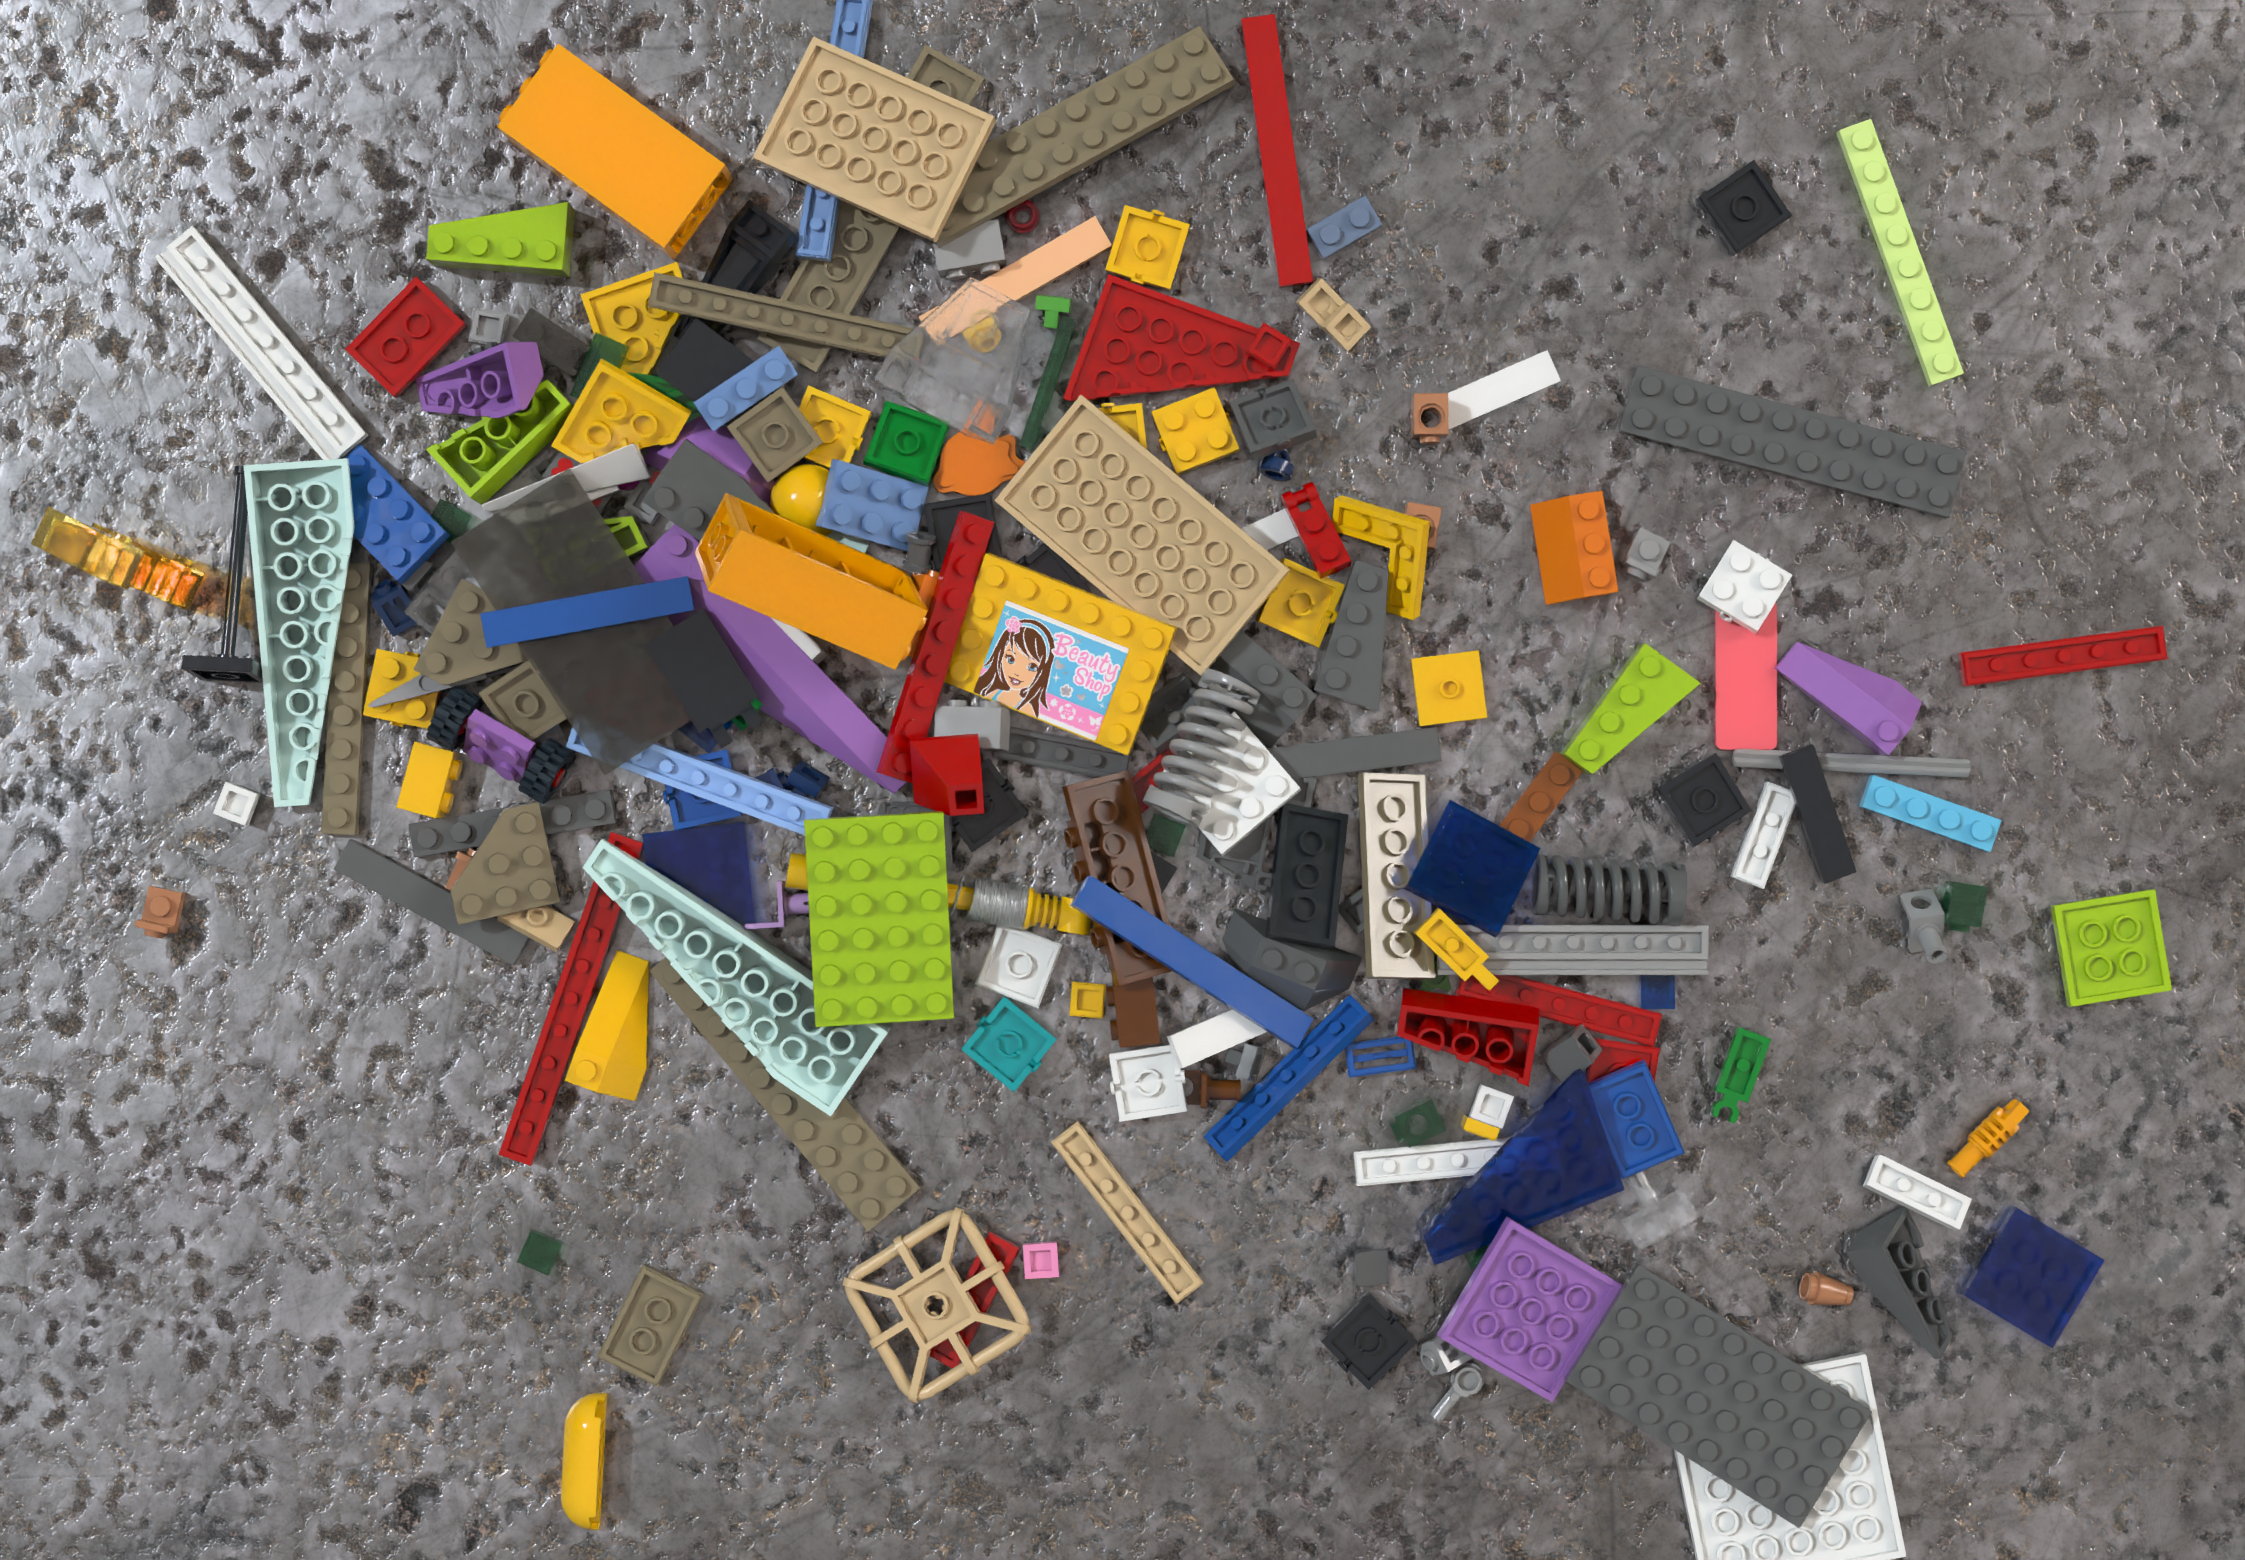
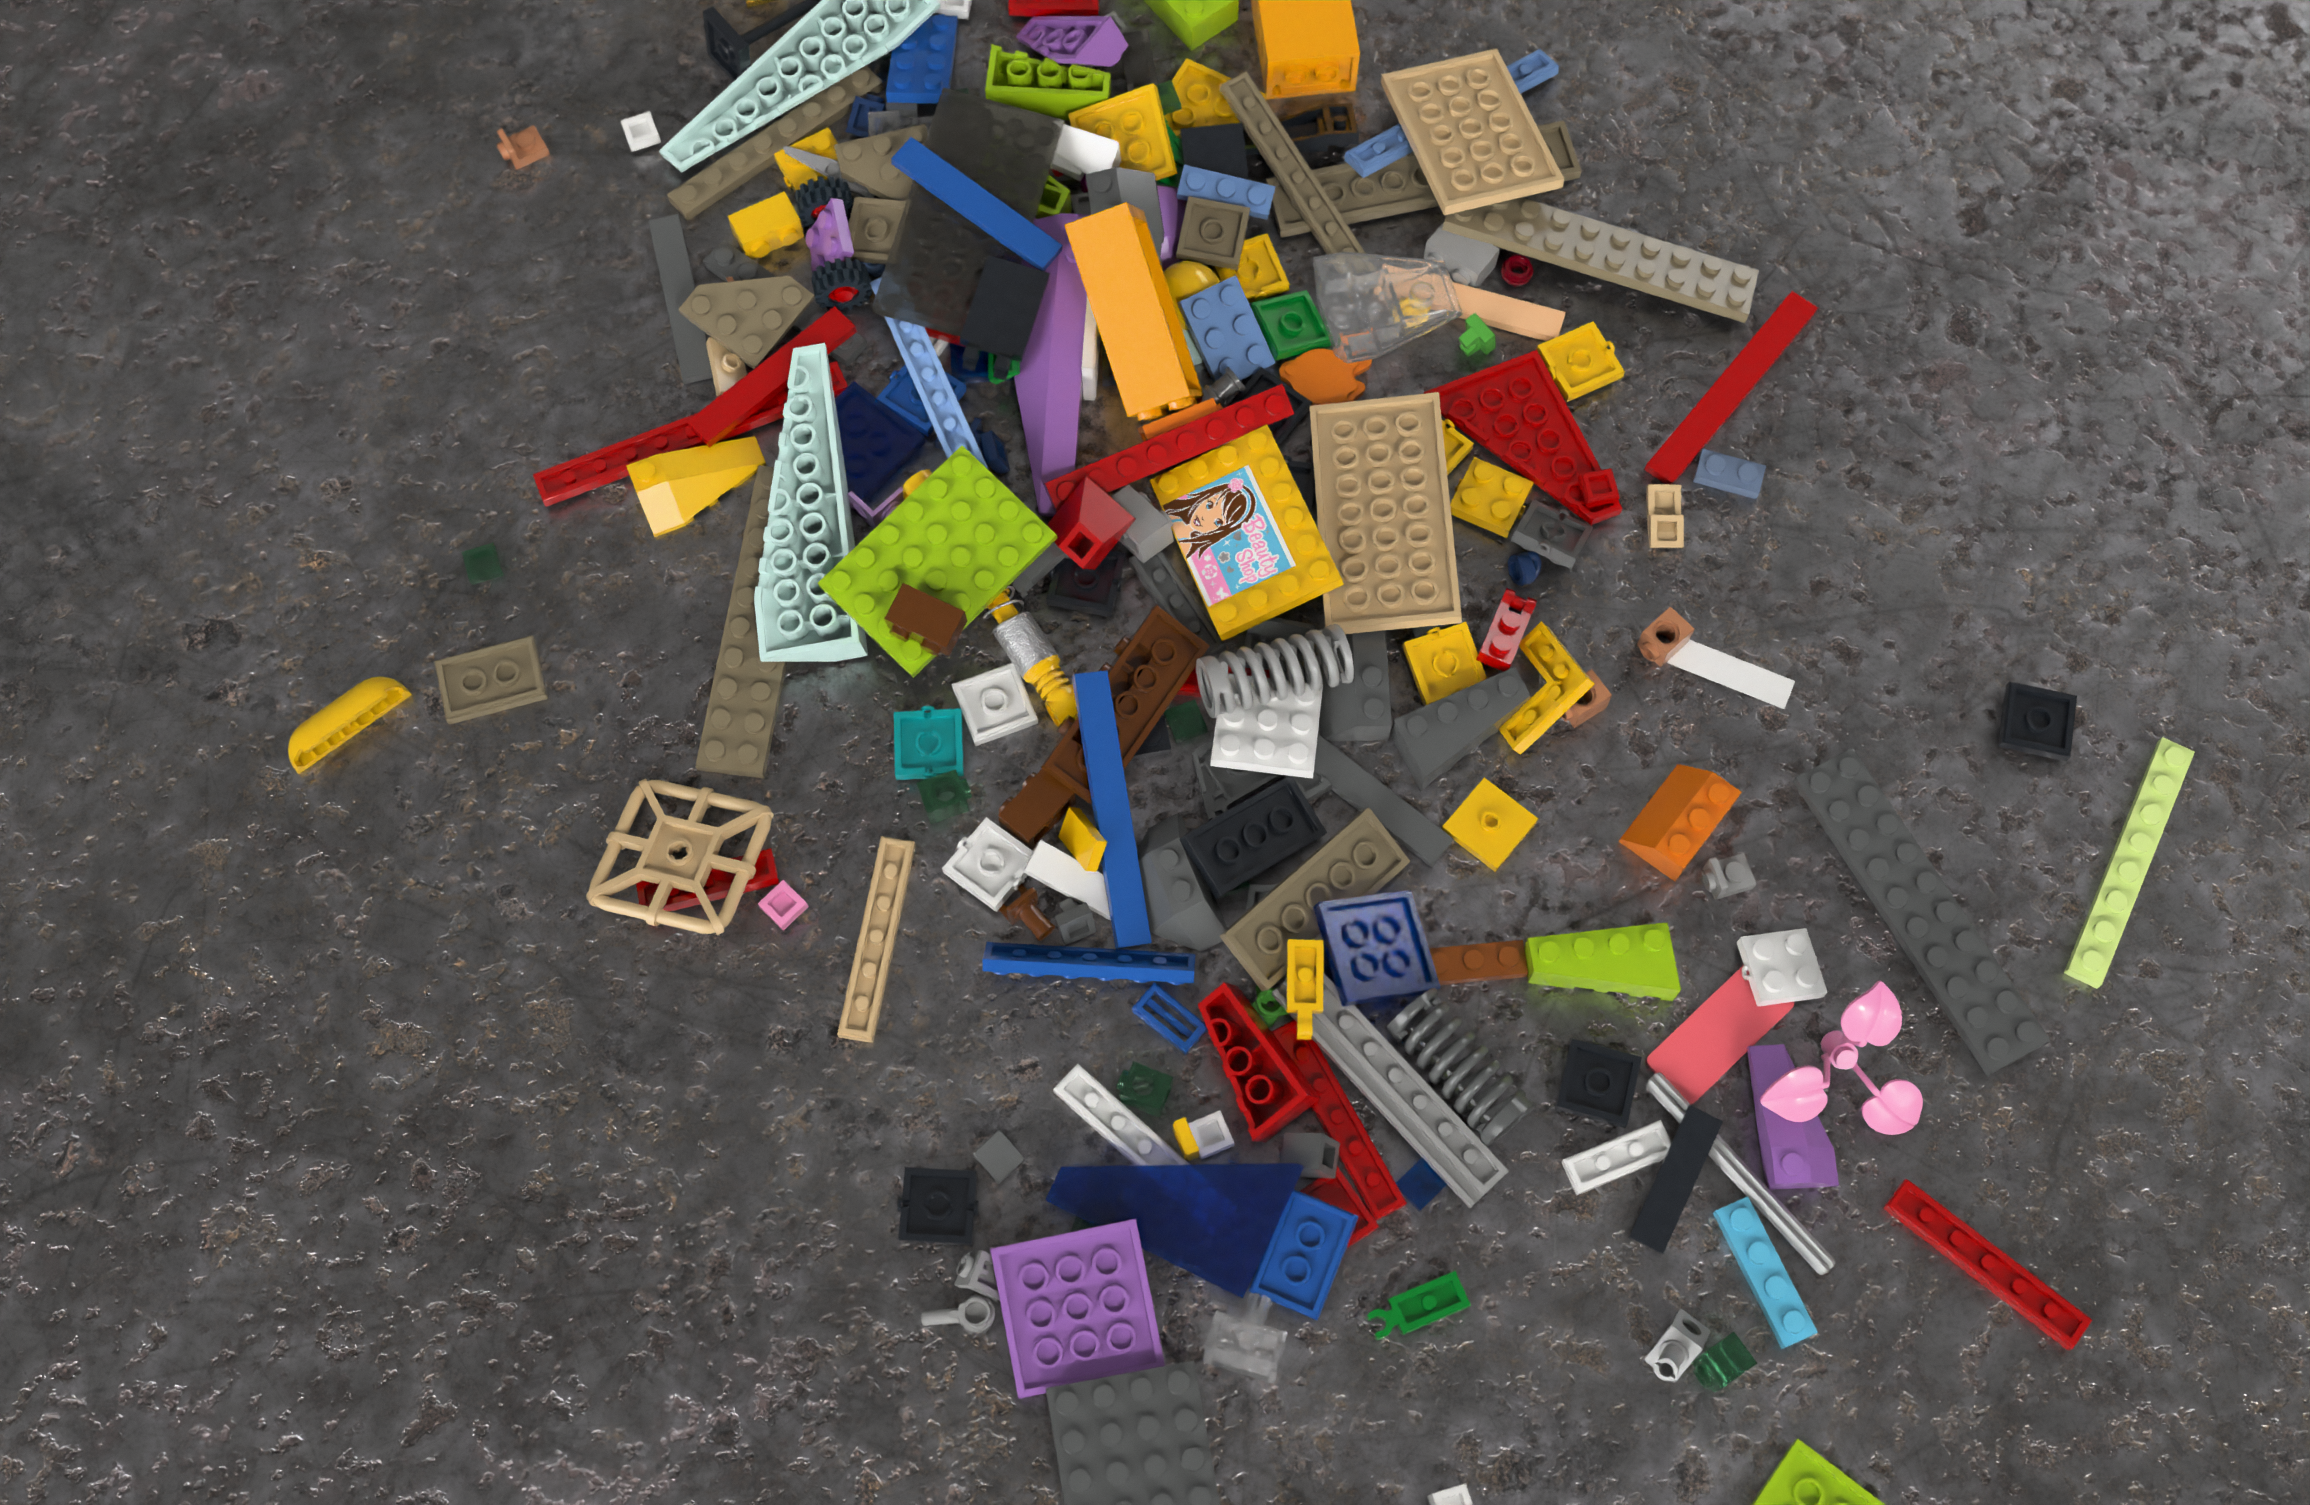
camera: 45 degrees right, 20 degrees down
clear green tile [1019,316,1076,453] -> none
yellow tile [1069,981,1106,1019] -> none
white sticker [1241,509,1298,550] -> none
none -> red tile [687,306,857,448]
none -> reddish brown brick [884,583,967,656]
none -> clear green brick [917,769,972,824]
none -> yellow tile [1058,807,1107,872]
none -> bright pink plant [1759,980,1923,1135]

